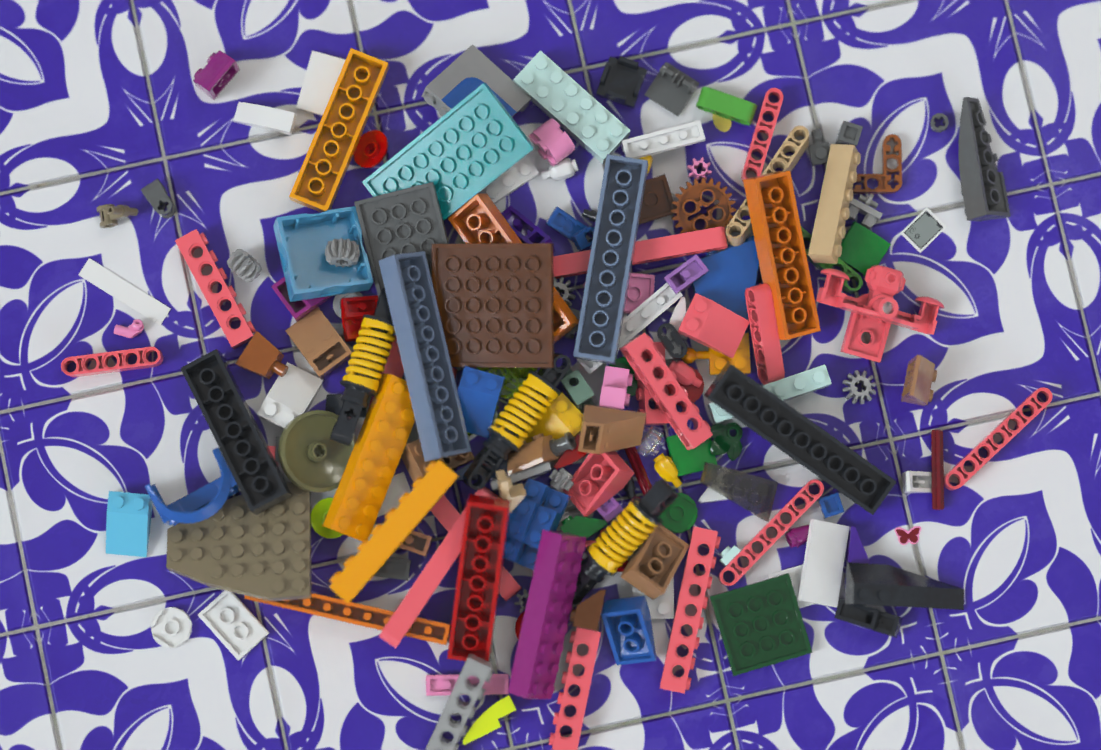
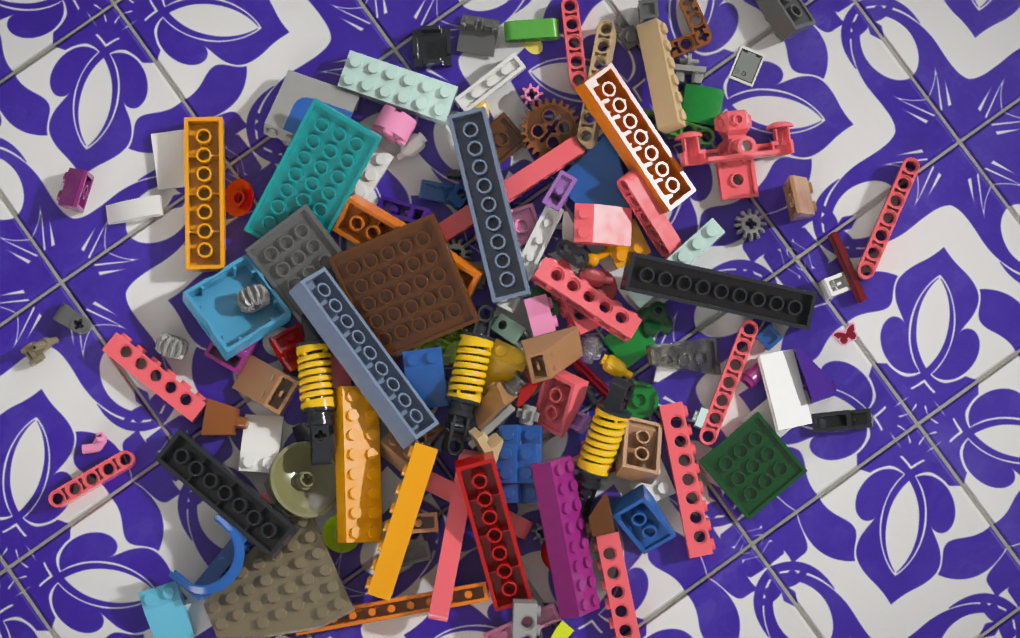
camera: 20 degrees left, 0 degrees up
white sticker [79,258,171,325] -> none
green slope [560,515,607,539] -> none
black wedge [845,562,964,610] -> none

